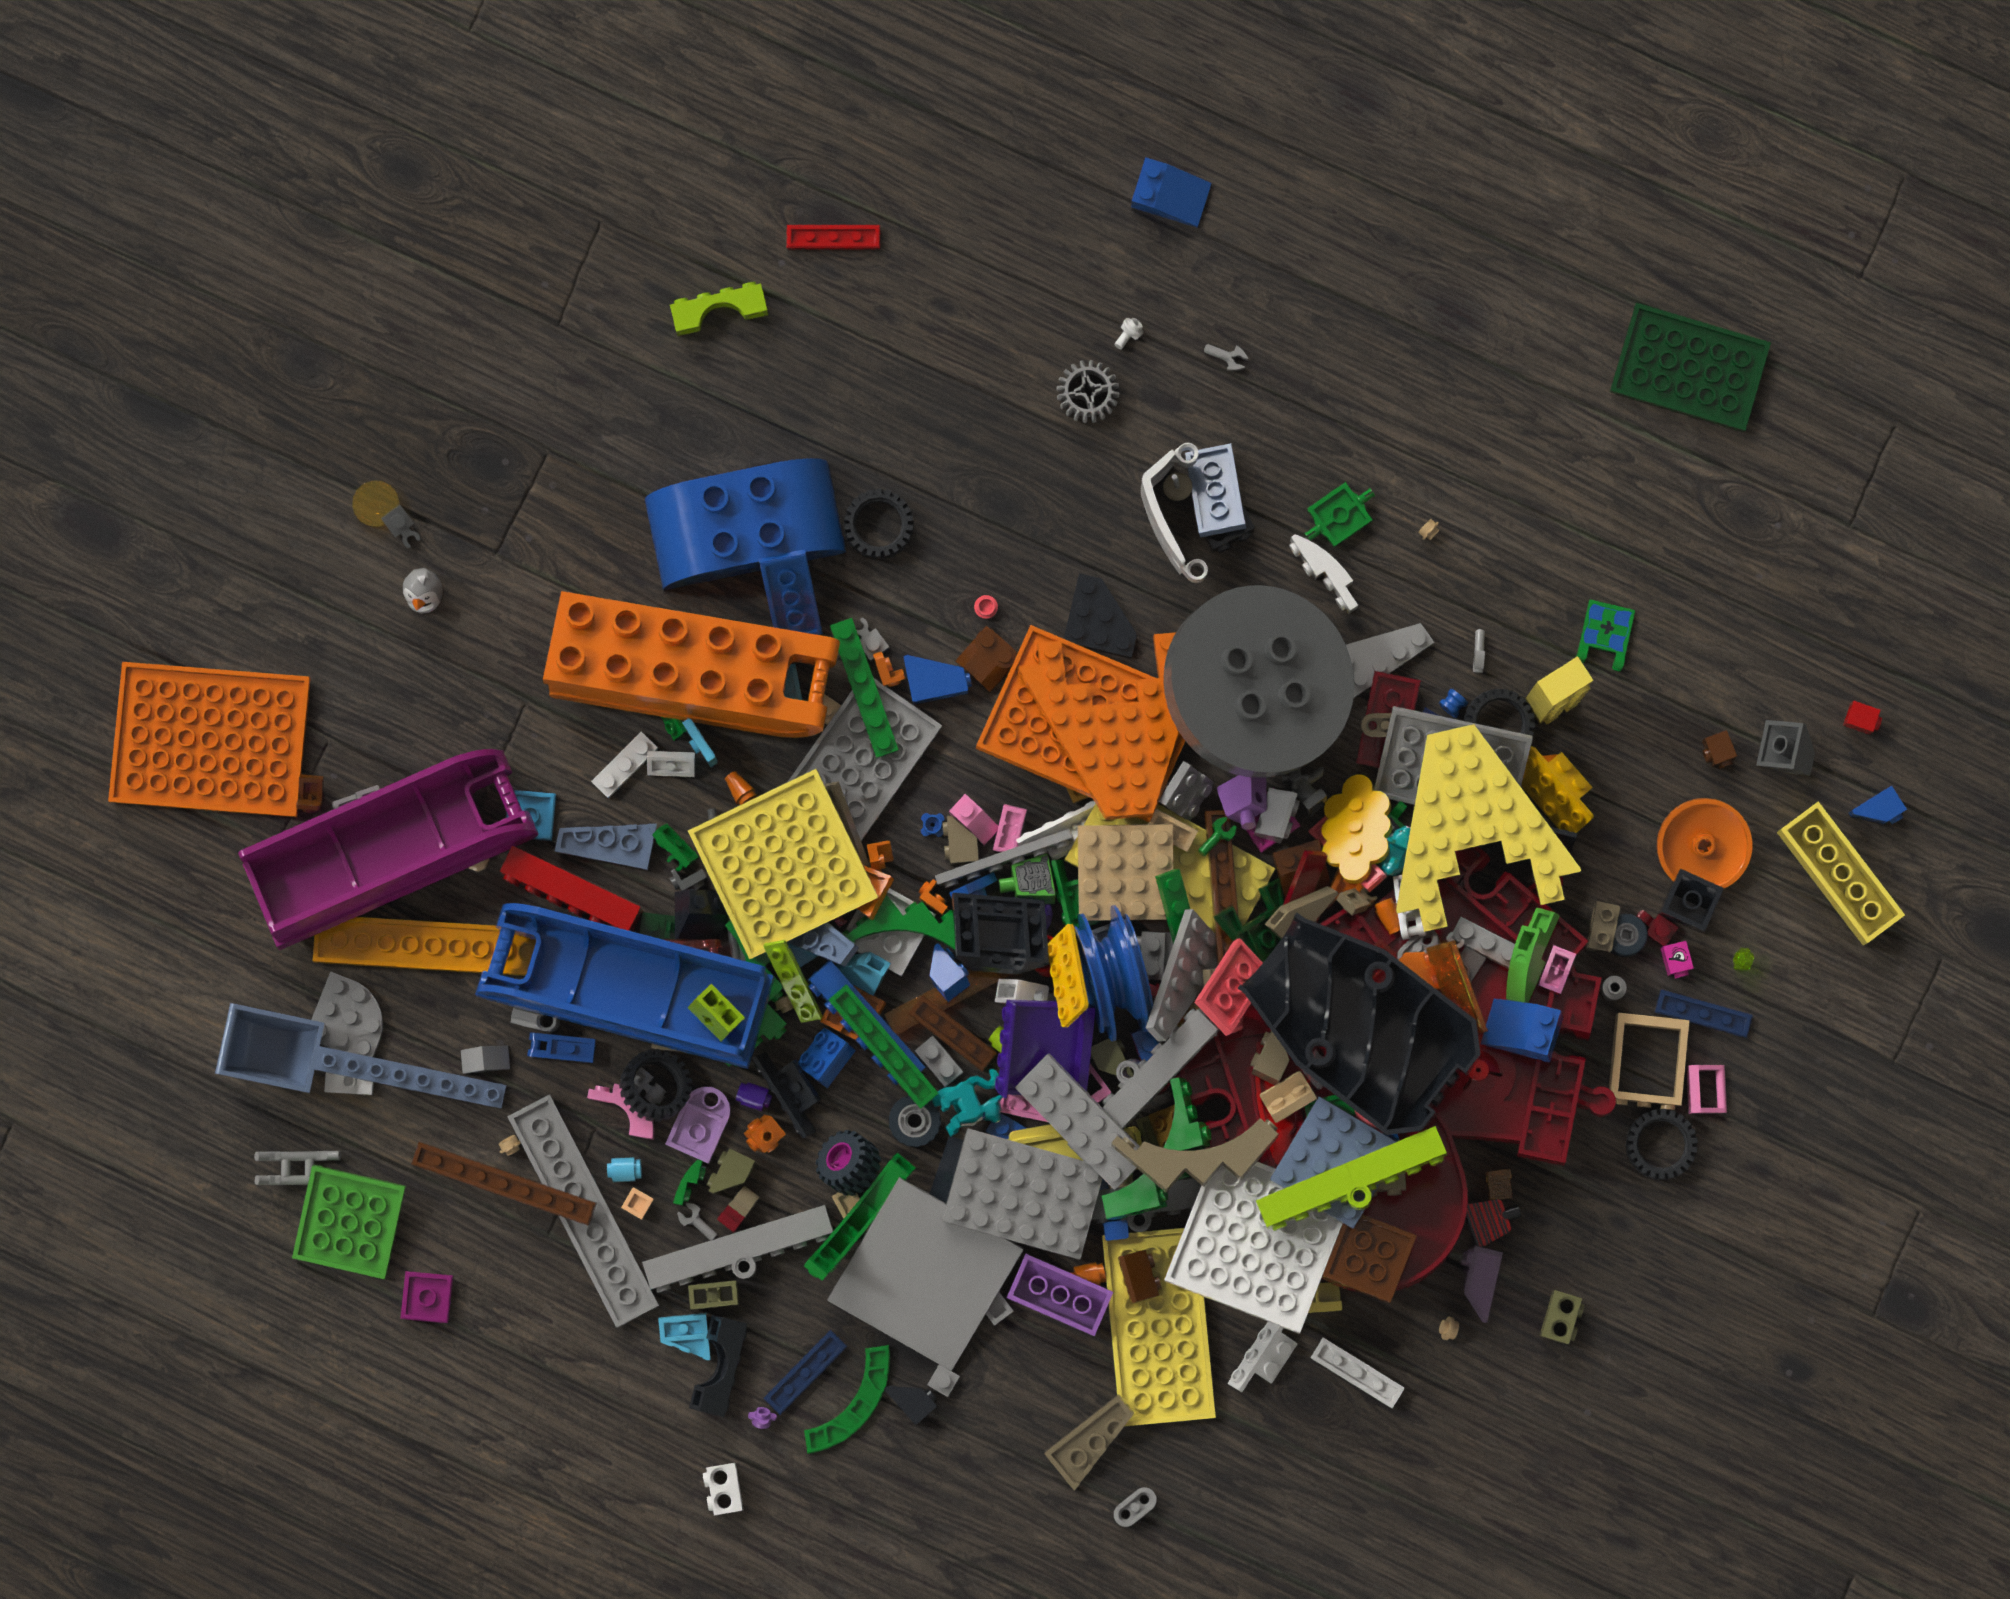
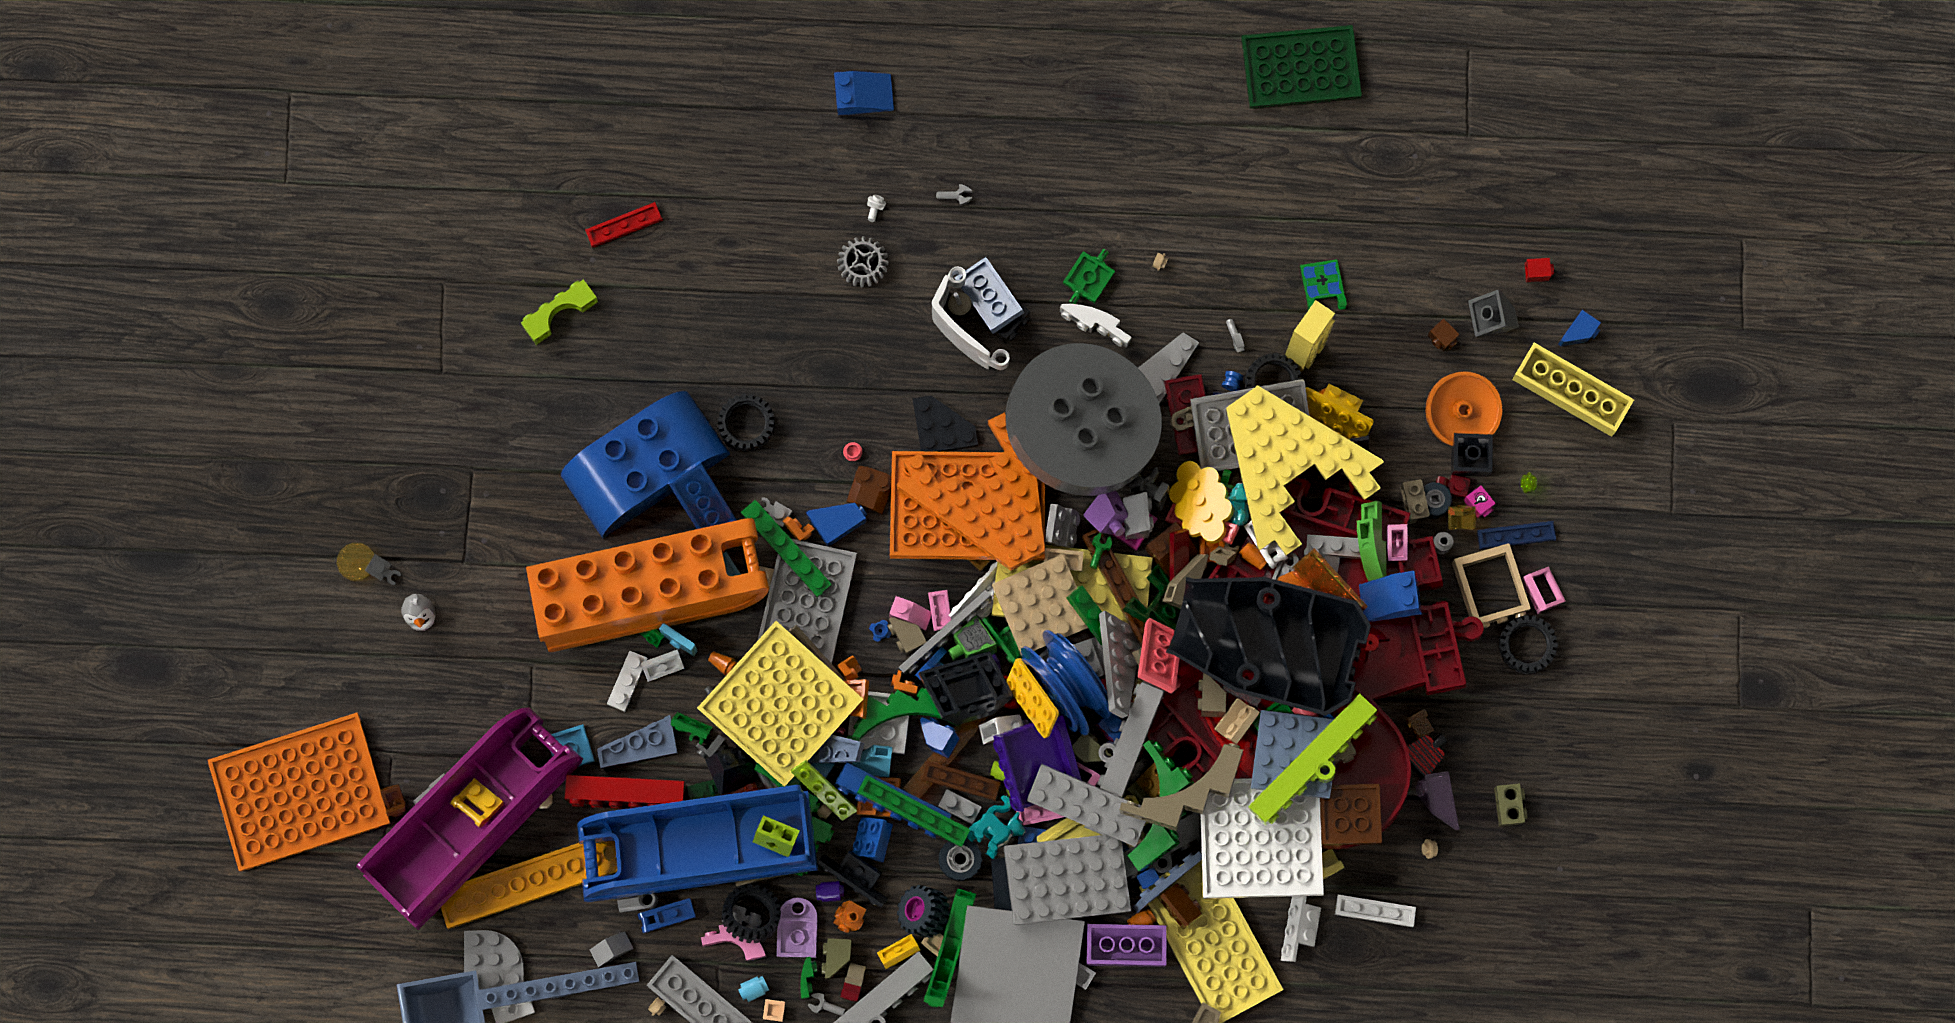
camera: 25 degrees left, 5 degrees down
none -> yellow plate [450,778,504,828]
none -> yellow plate [877,934,920,969]
none -> sand blue wing [1132,852,1202,913]
none -> clear yellow panel [1448,505,1476,530]

